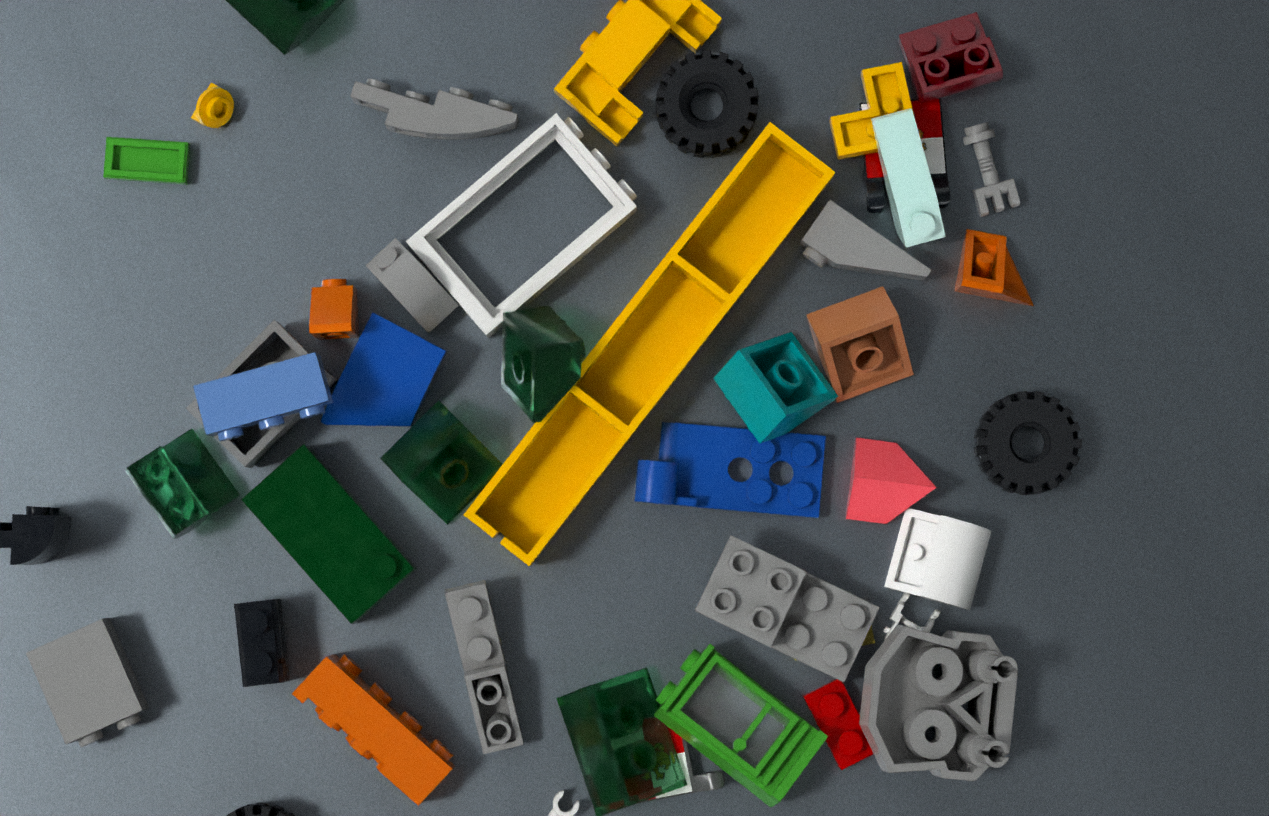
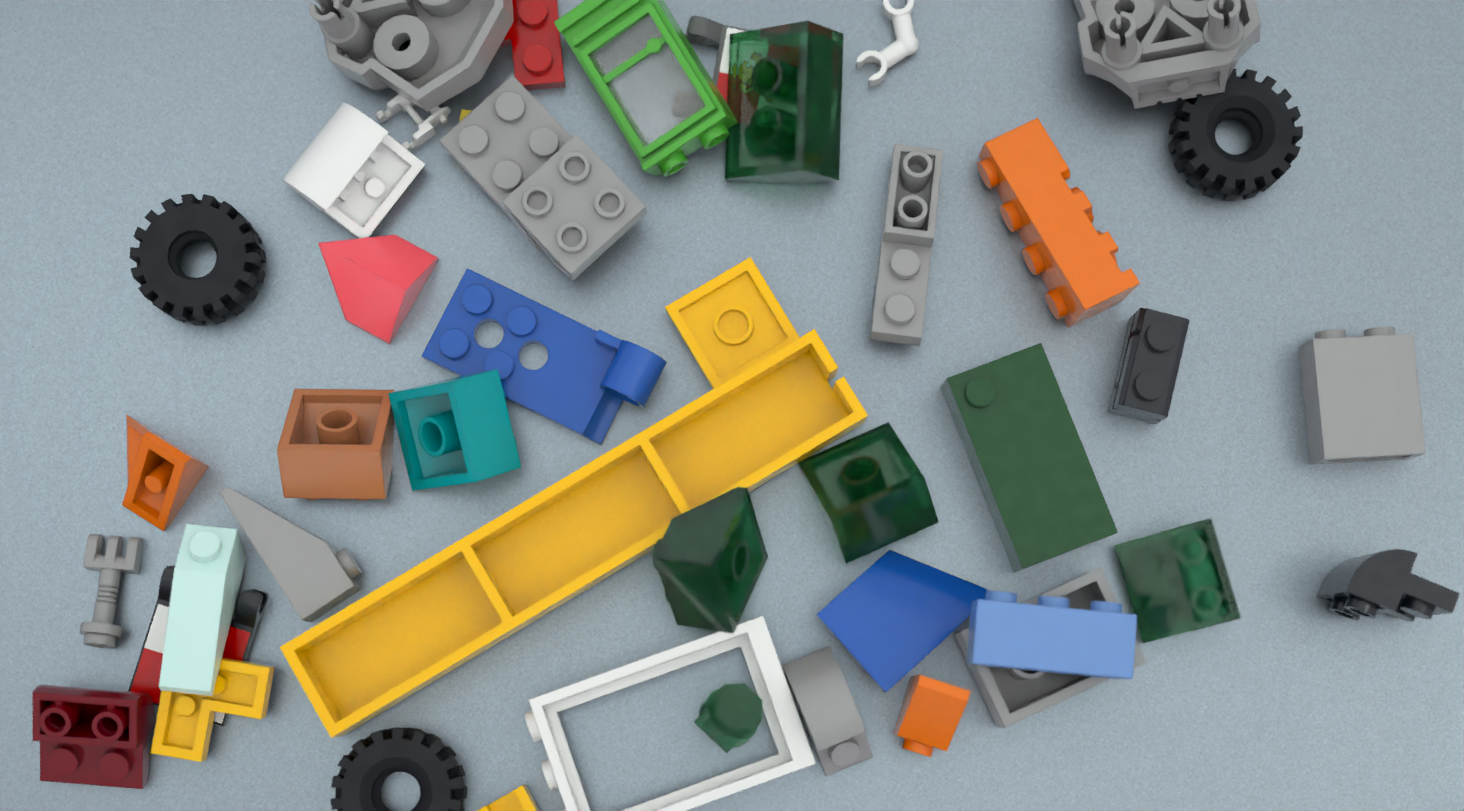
camera: 160 degrees left, 5 degrees down
none -> yellow plate [665,257,800,389]
none -> clear green piece [694,683,763,754]

